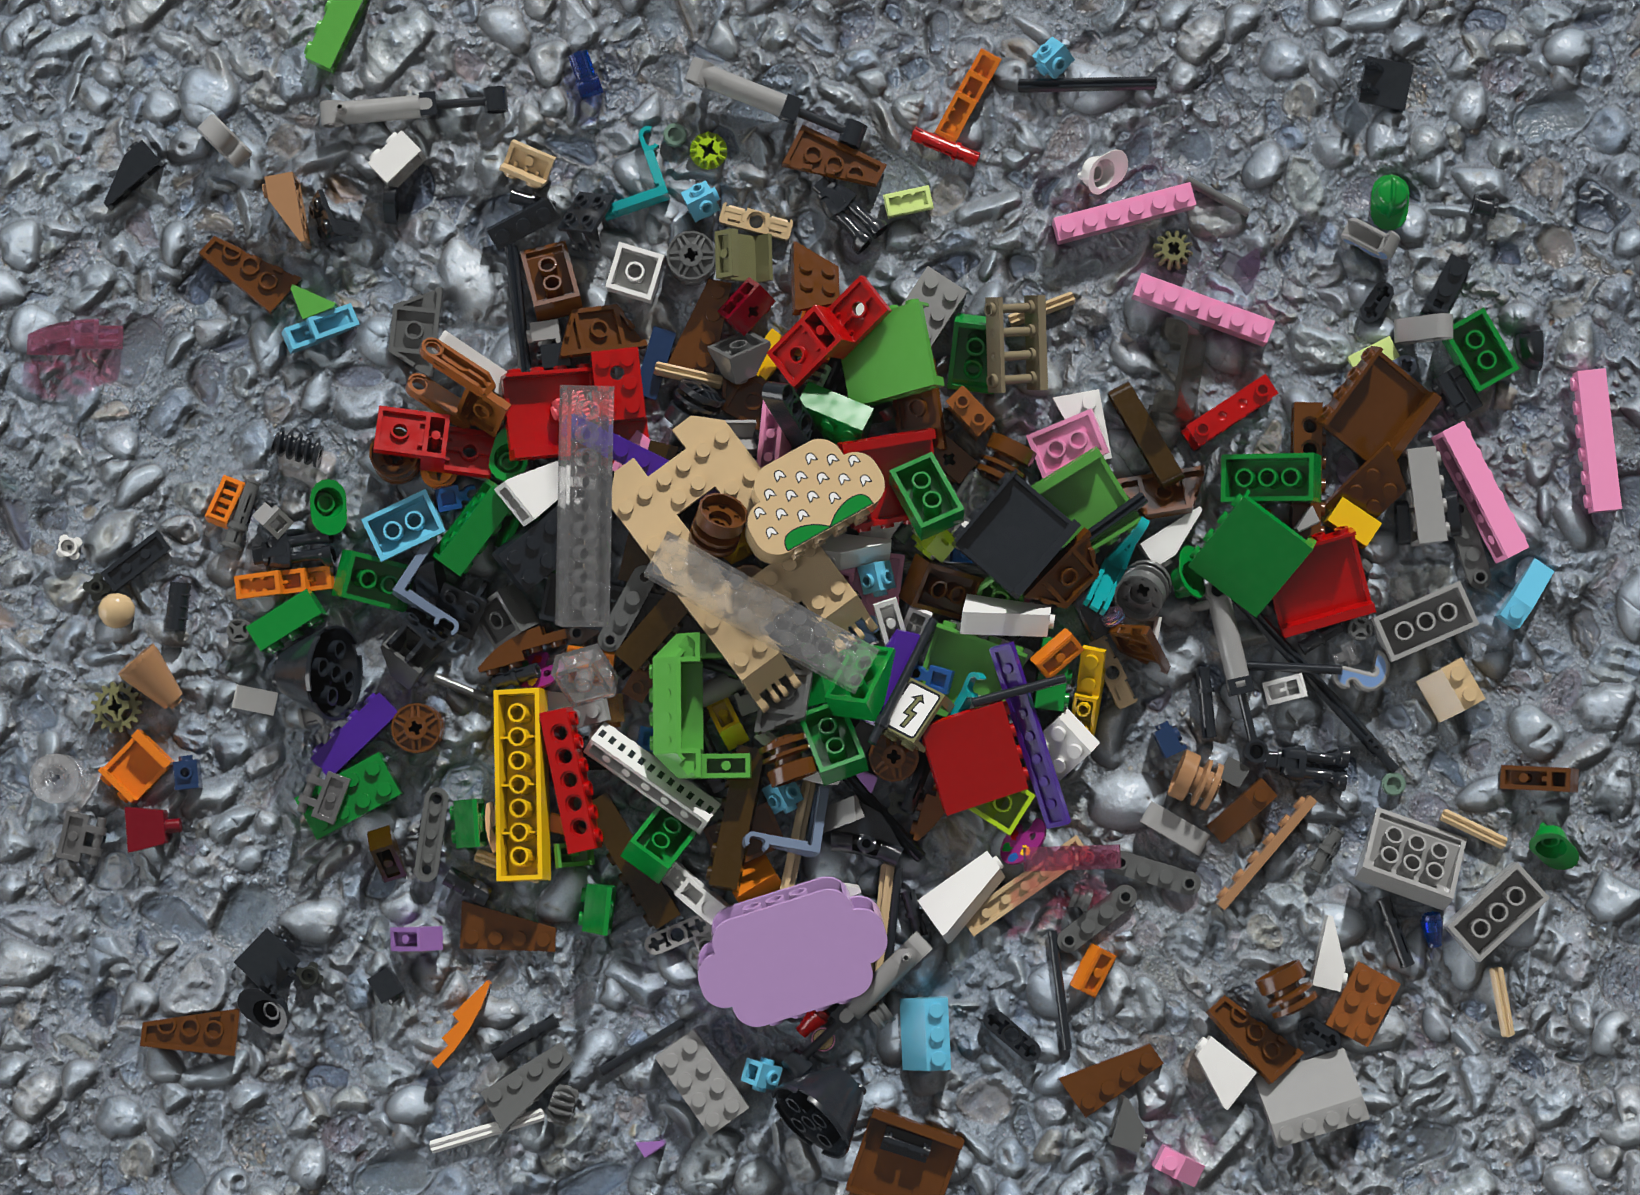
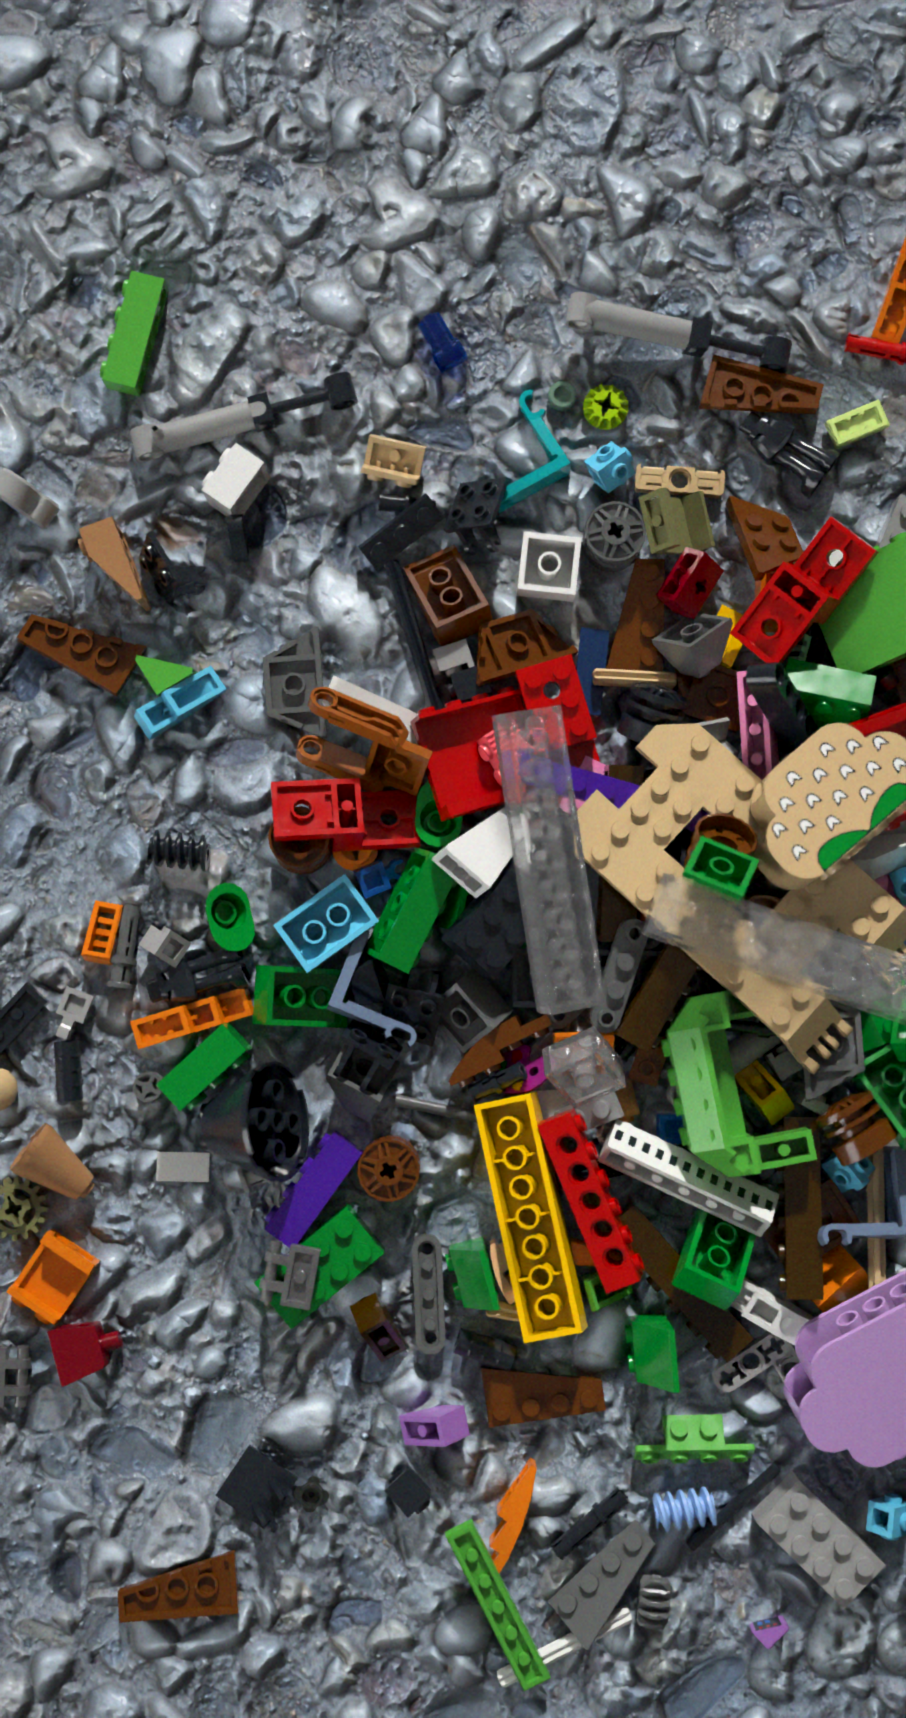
camera: 10 degrees left, 0 degrees up
dark blue brick [173,755,203,790] -> none
black piece [237,988,290,1035] -> none
none -> light grey plate [55,986,96,1040]
none -> bright green tile [445,1518,551,1691]
none -> bright green bracket [634,1414,755,1464]
none -> light blue piece [652,1486,717,1532]
none -> green slope [682,836,759,905]

